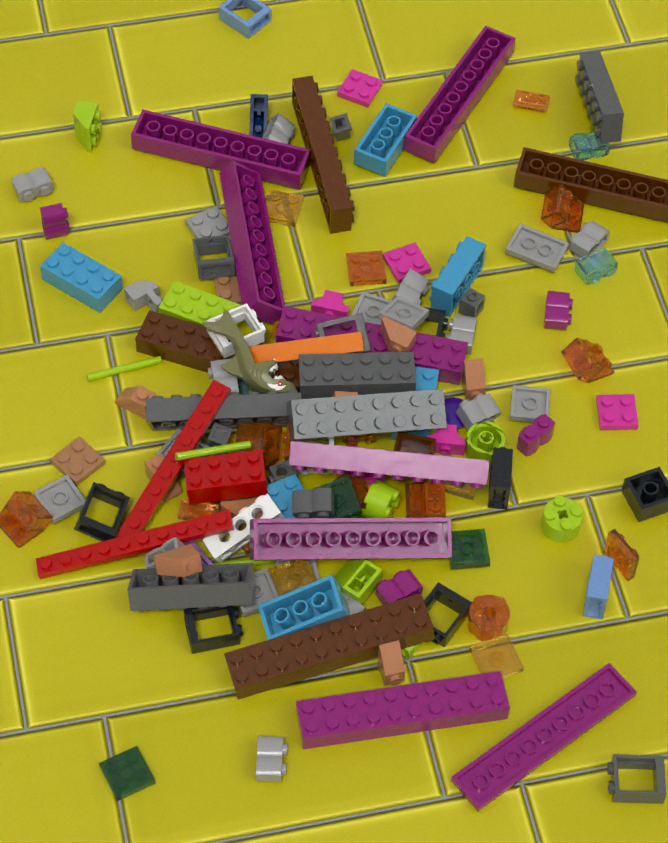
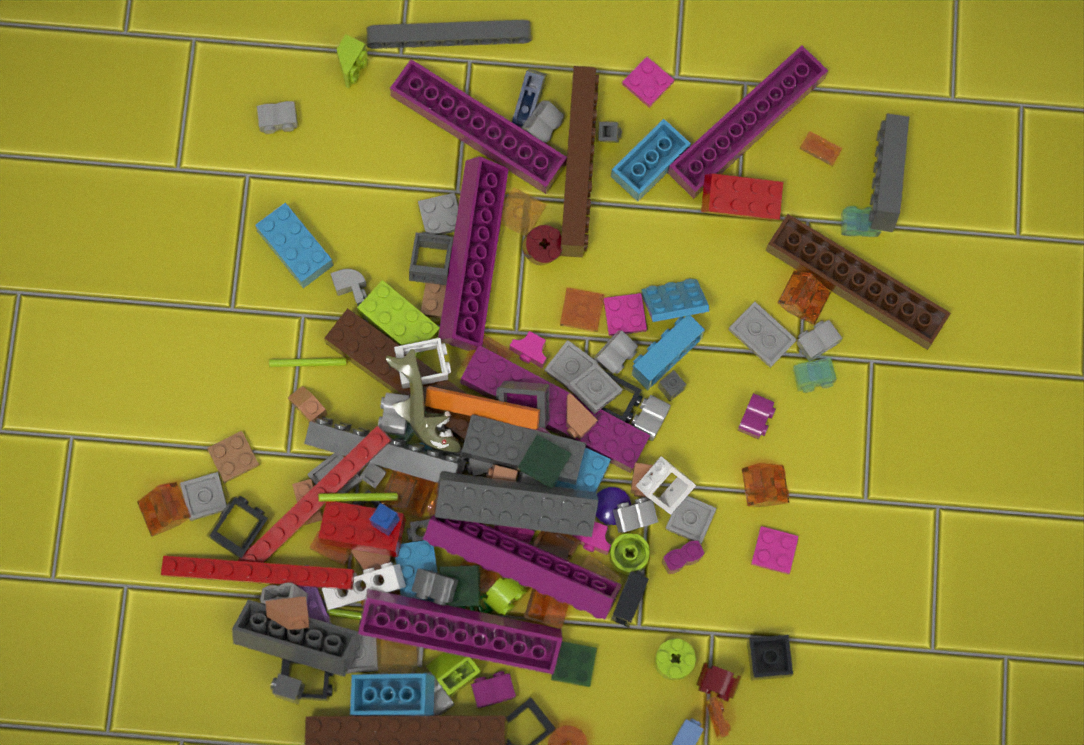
camera: 15 degrees right, 20 degrees up
magenta brick [40,203,70,240] -> none
none -> dark grey brick [270,674,305,705]
none -> dark grey beam [366,20,531,49]
none -> blue brick [370,503,400,536]
none -> clear green plate [517,434,571,489]
none -> dark red brick [522,225,563,265]
none -> white window [636,456,696,515]
none -> dark azure plate [641,279,709,322]
none -> dark red brick [696,663,741,702]
none -> red brick [701,173,783,221]

